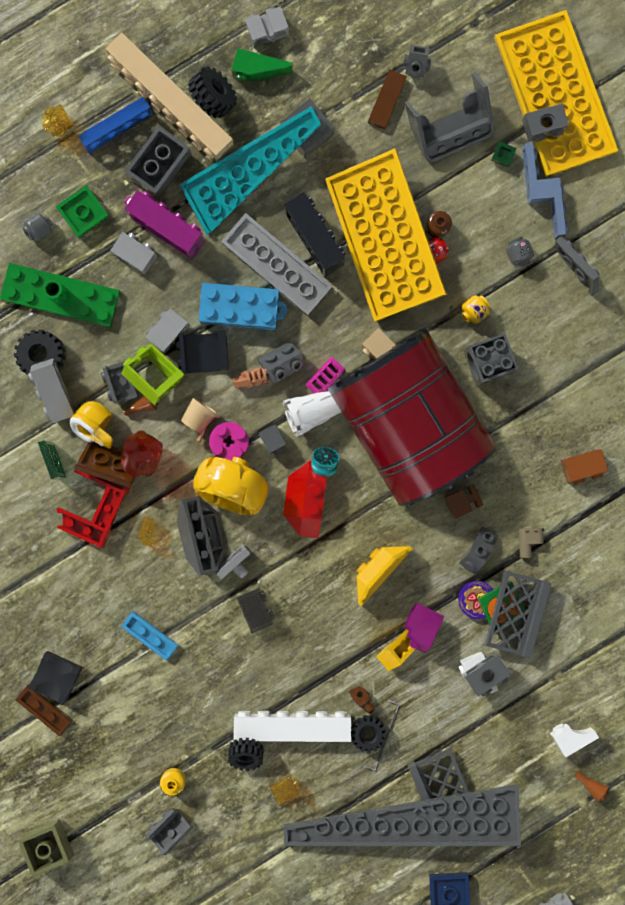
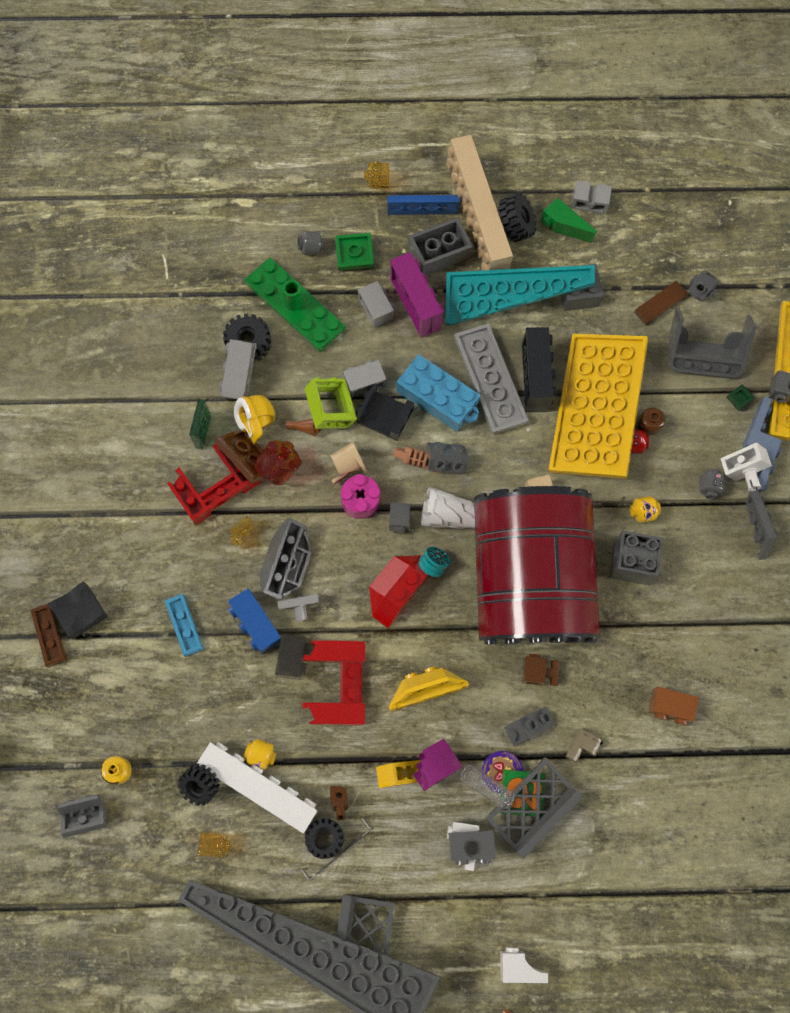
camera: 30 degrees right, 15 degrees down
dark grey bracket [101,361,139,405] -> none
yellow wheel [193,457,269,515] -> none
dark pink slope [305,357,345,393] -> none
none -> blue brick [228,588,283,655]
none -> yellow head [244,739,277,770]
none -> red wedge [302,640,365,726]
none -> clear piece [460,764,514,809]
none -> white brick [721,443,772,491]

